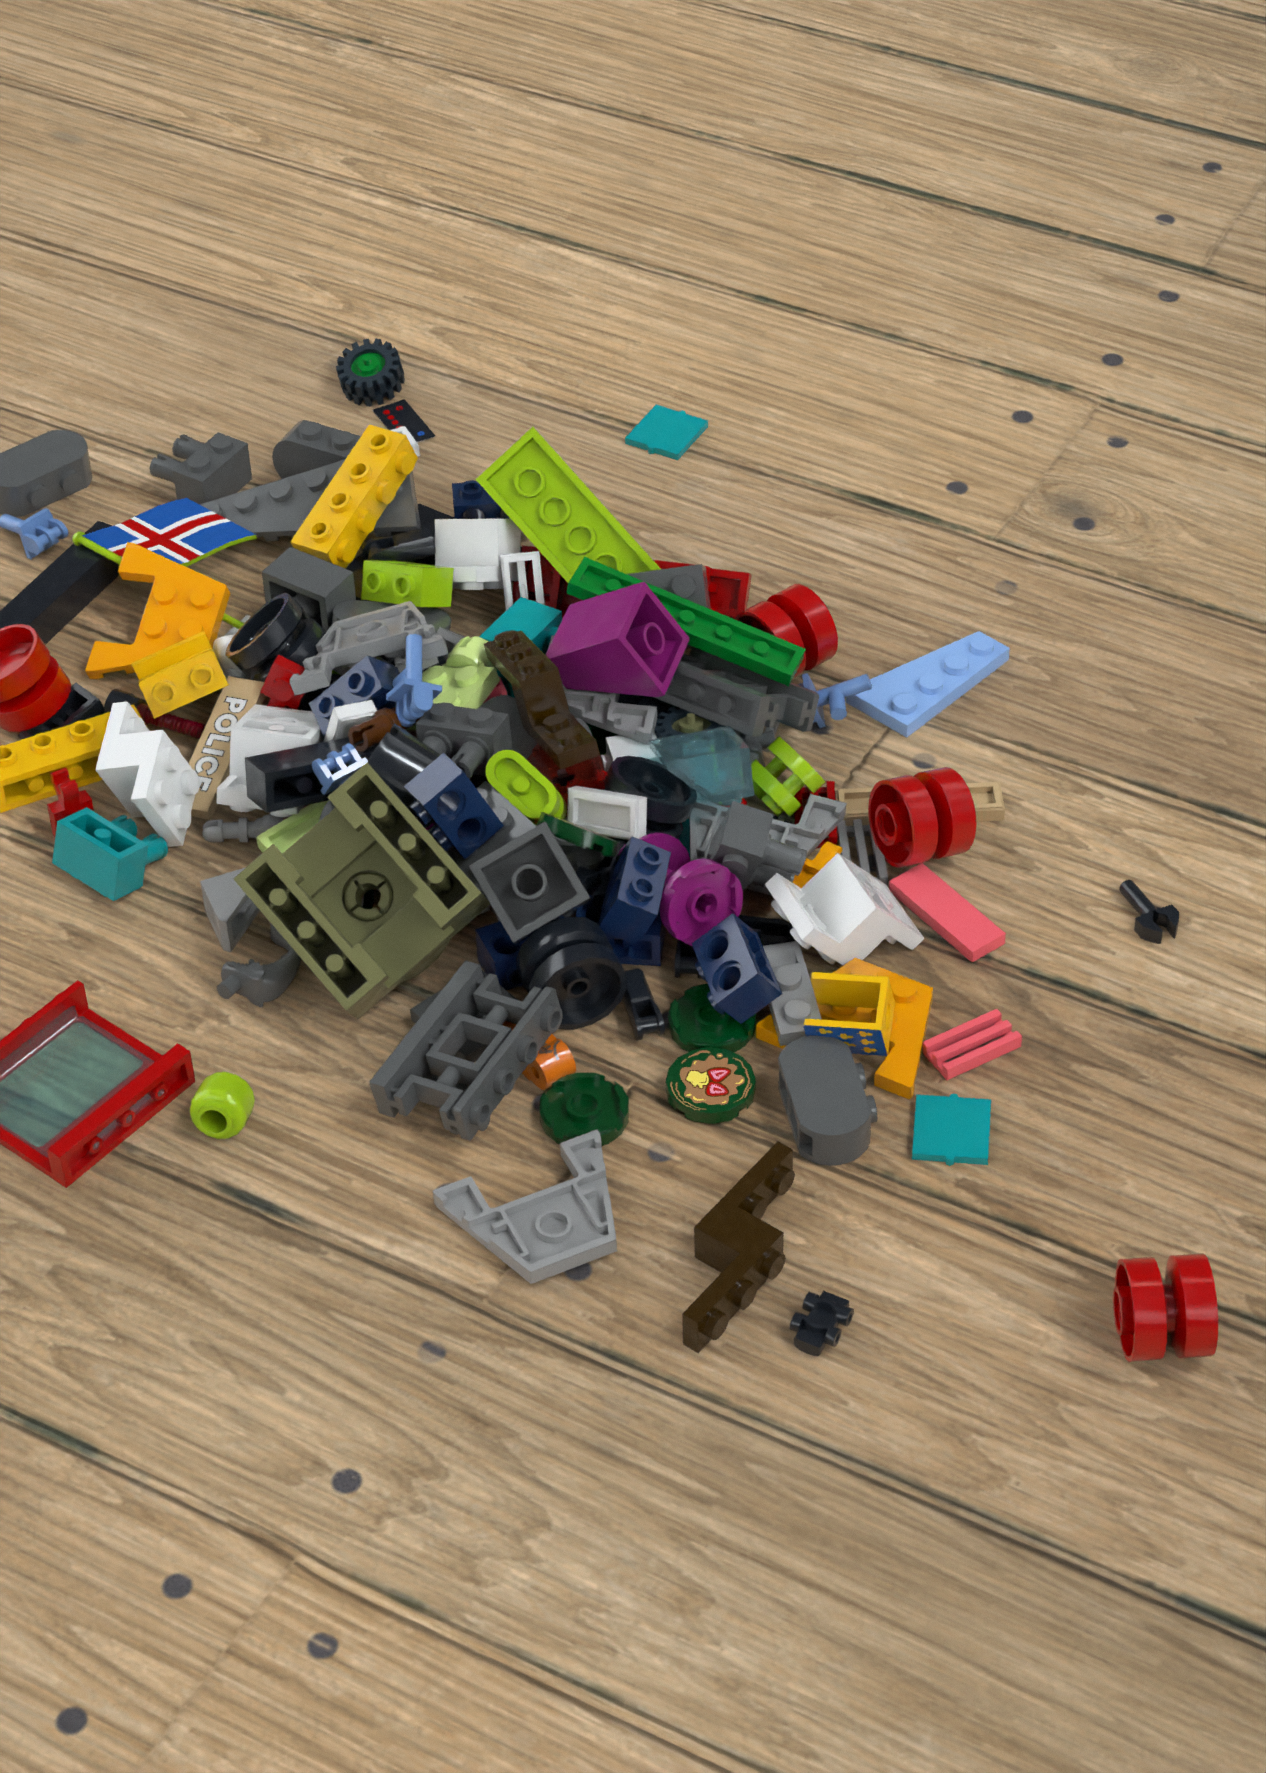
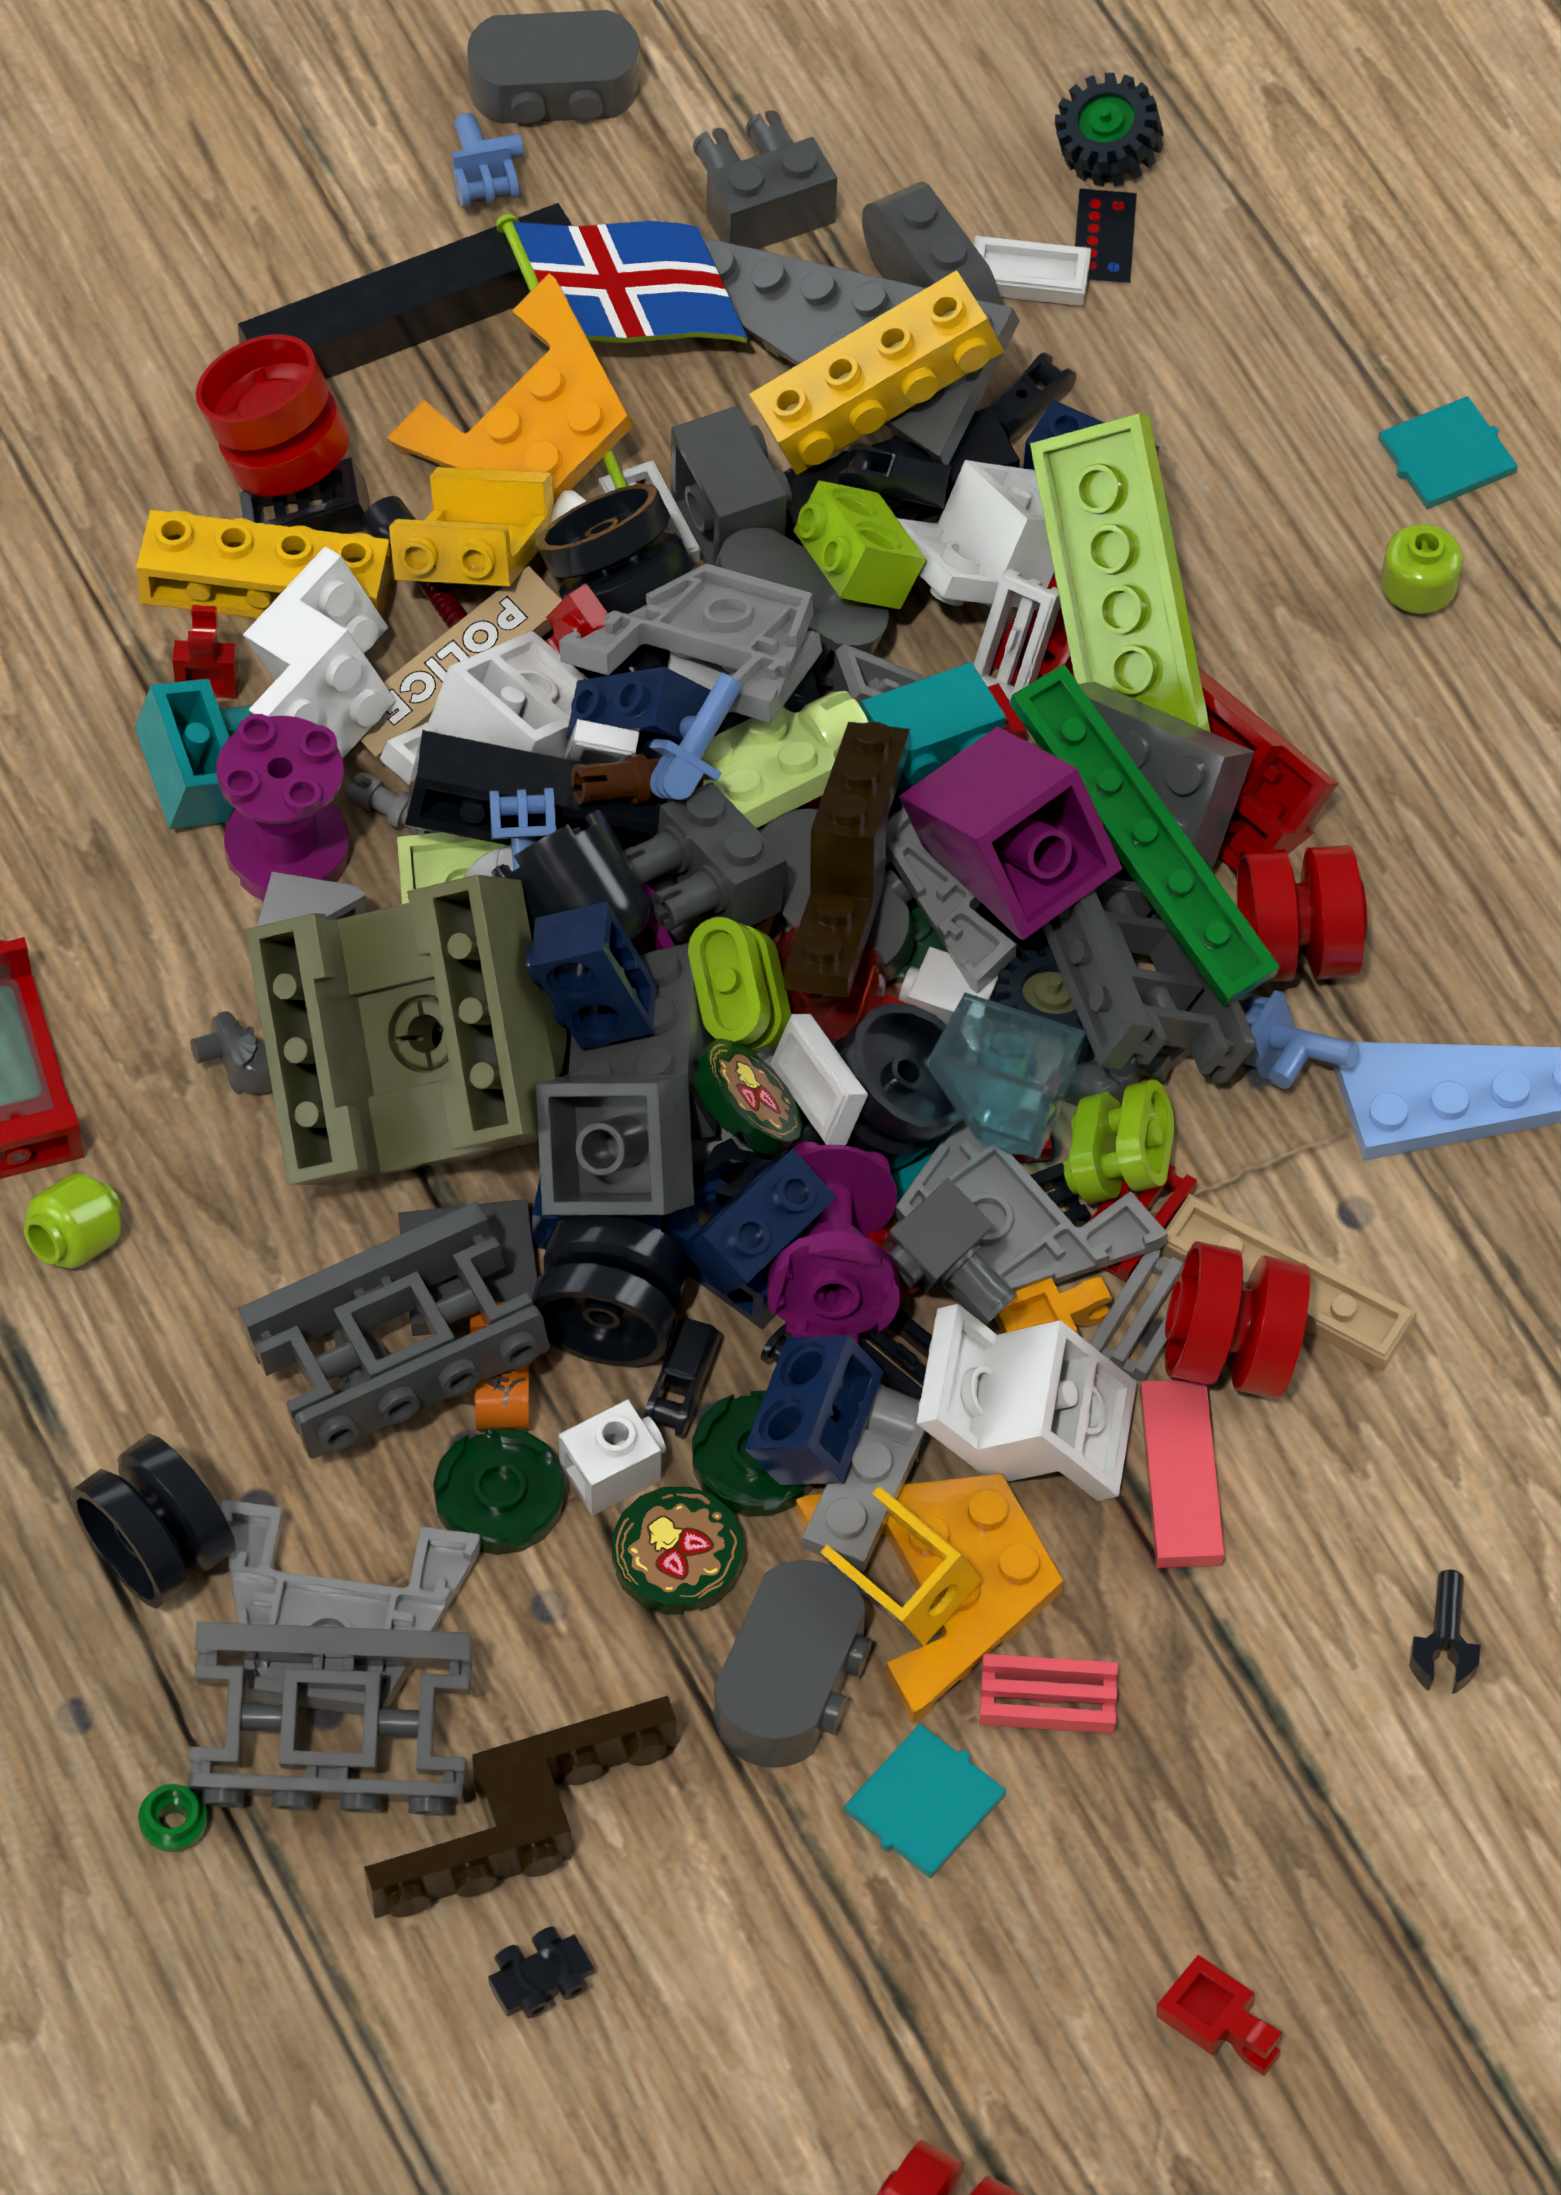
camera: 30 degrees right, 15 degrees up
none -> black wheel [69,1434,236,1609]
none -> green plate [138,1784,207,1852]
none -> dark grey fence [187,1622,473,1816]
none -> magenta piece [216,714,350,900]
none -> white brick [559,1400,666,1516]
none -> black bar [989,352,1076,443]
none -> red plate [1156,1955,1282,2076]
none -> lime head [1381,524,1463,614]

